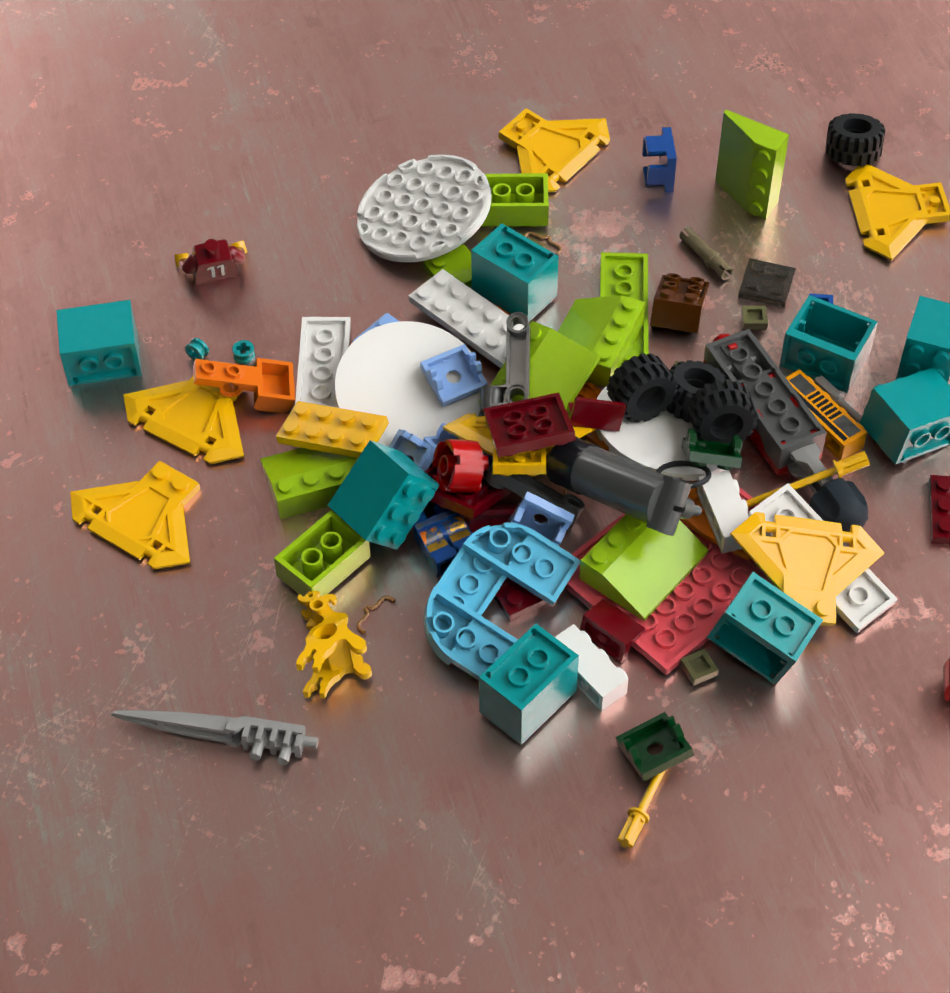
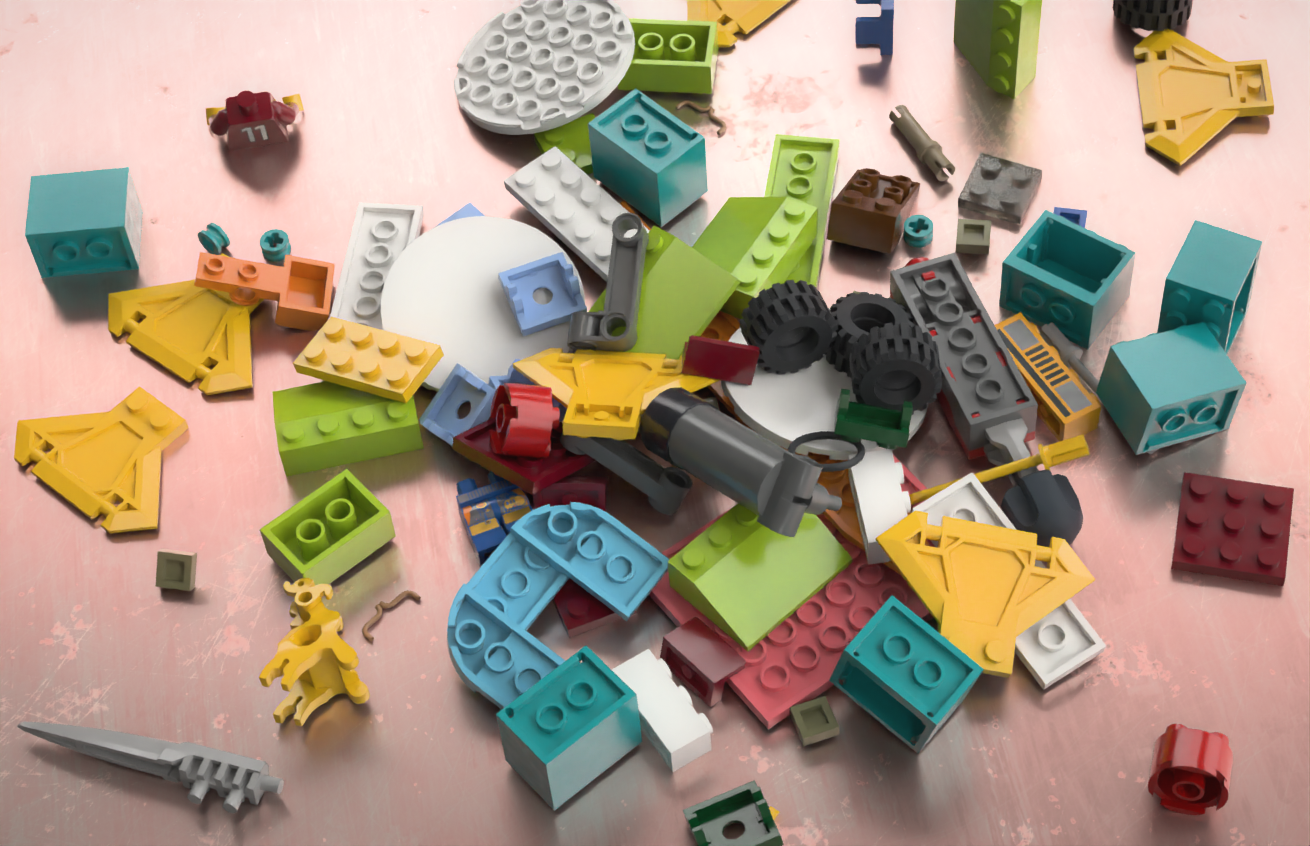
camera: 10 degrees right, 0 degrees up
teal container [328,440,440,550] -> none
dark red plate [483,392,576,457] -> none
light blue piece [507,491,575,545] -> none
none -> olive plate [155,548,197,591]
none -> teal bush [903,215,934,248]

